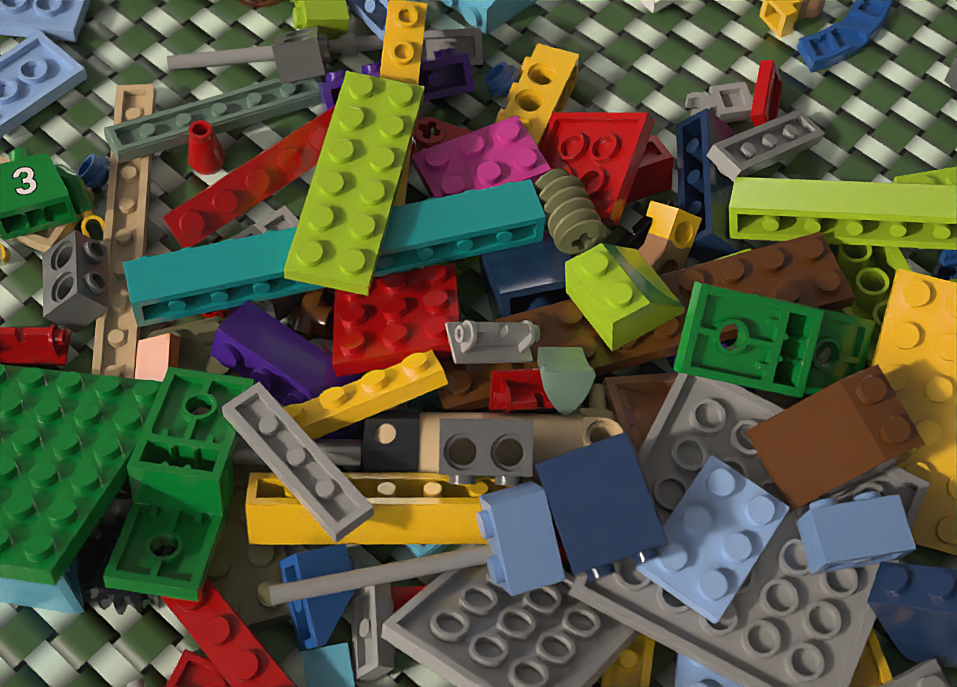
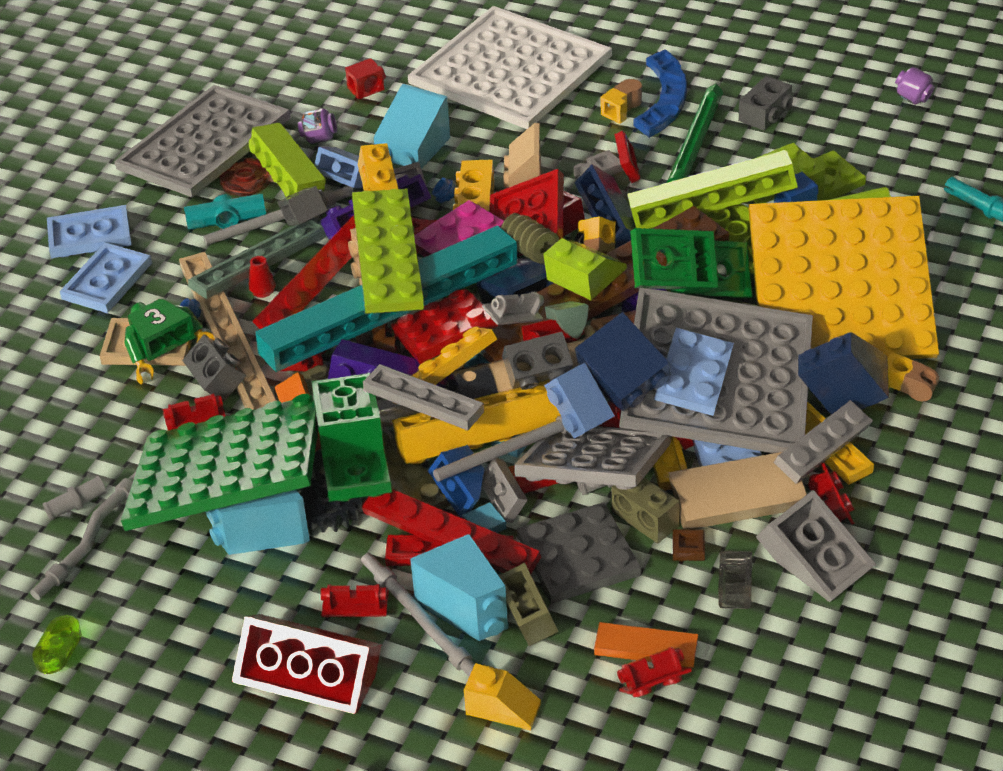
camera: 15 degrees left, 15 degrees down
light grey plate [706,109,825,182] -> none
reddish brown slope [746,364,925,513] -> none
medium blue brick [796,491,916,575] -> none
none -> teal piece [184,194,266,230]
none -> tan slope [503,123,541,187]
none -> green piece [667,83,724,183]

